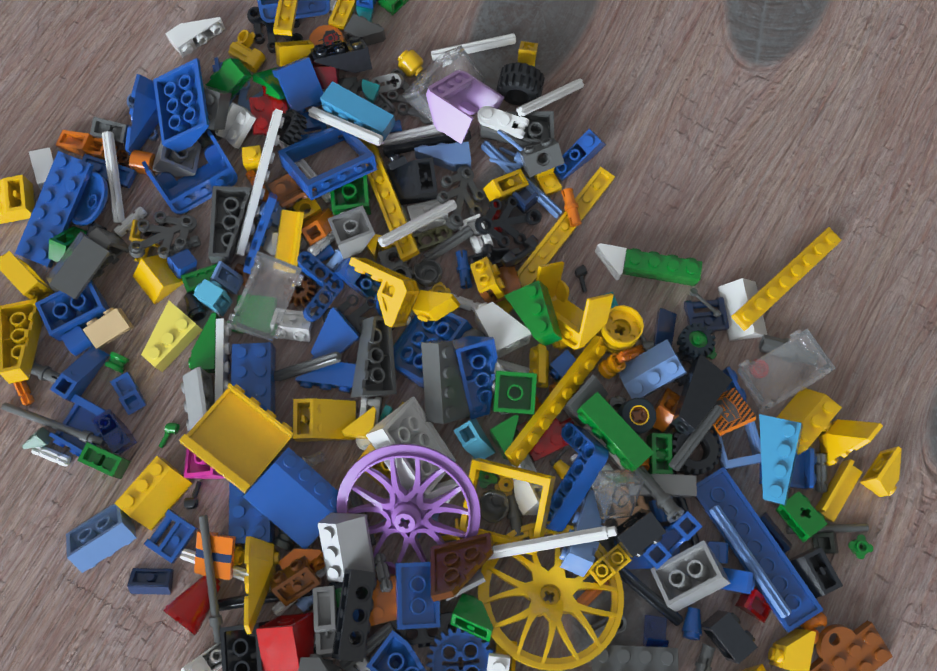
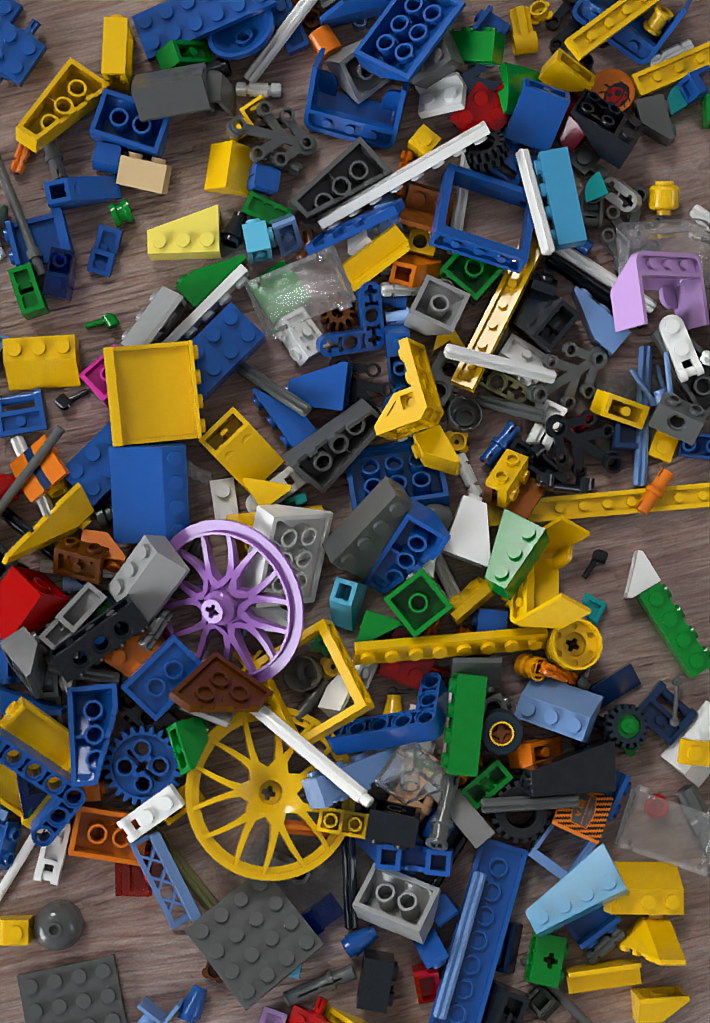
camera: 45 degrees right, 10 degrees up
none -> white plate [210,477,239,519]

